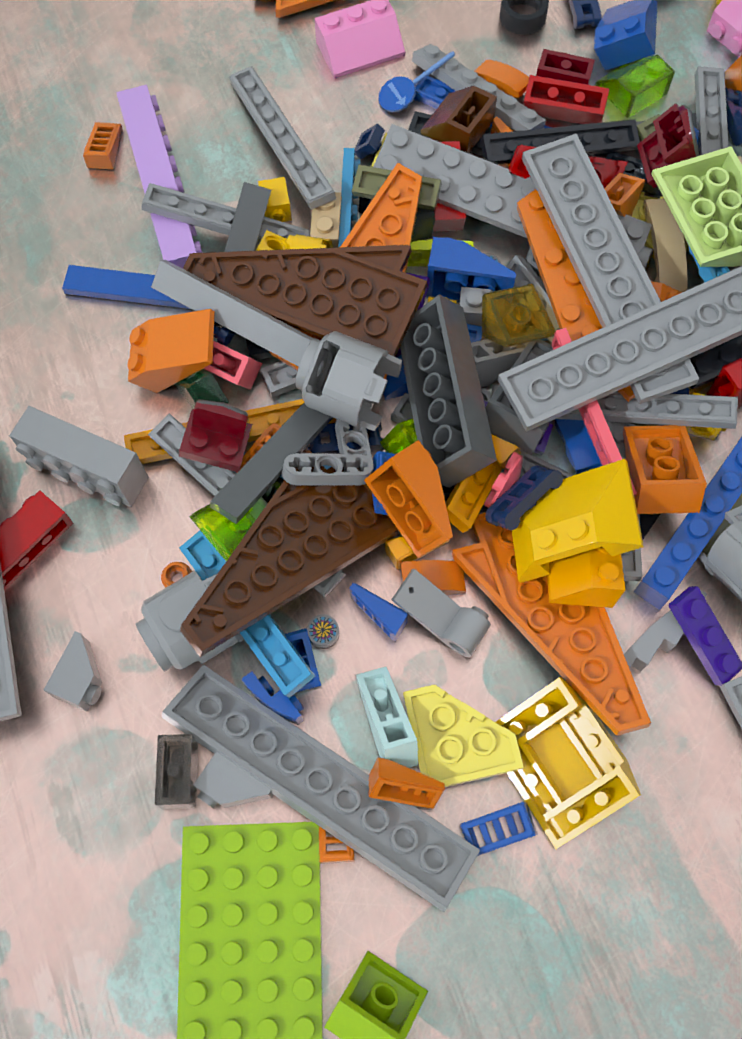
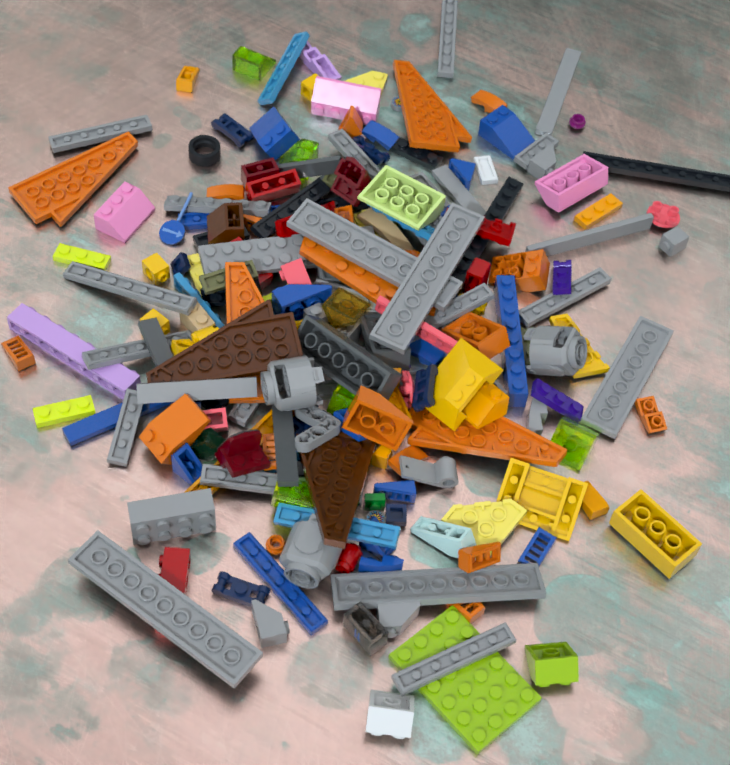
camera: 45 degrees left, 15 degrees down
none -> neon yellow plate [32,395,96,428]
none -> neon yellow plate [53,243,111,271]
none -> light grey plate [107,389,144,467]
none -> yellow brick [142,253,170,286]
none -> blue slope [171,443,202,485]
none -> dark blue plate [211,571,271,607]
none -> blue tile [233,532,328,636]
none -> dark grey tile [277,155,342,178]
none -> coral slope [278,258,312,284]
none -> red brick [335,543,363,574]
none -> green plate [364,493,386,511]
none -> white slope [366,689,414,739]
none -> dark blue plate [386,504,407,526]
none -> light grey tile [391,622,516,697]
none -> clear neon green slope [550,416,600,471]
none -> light orange slope [581,481,610,520]
none -> yellow brick [609,489,702,579]

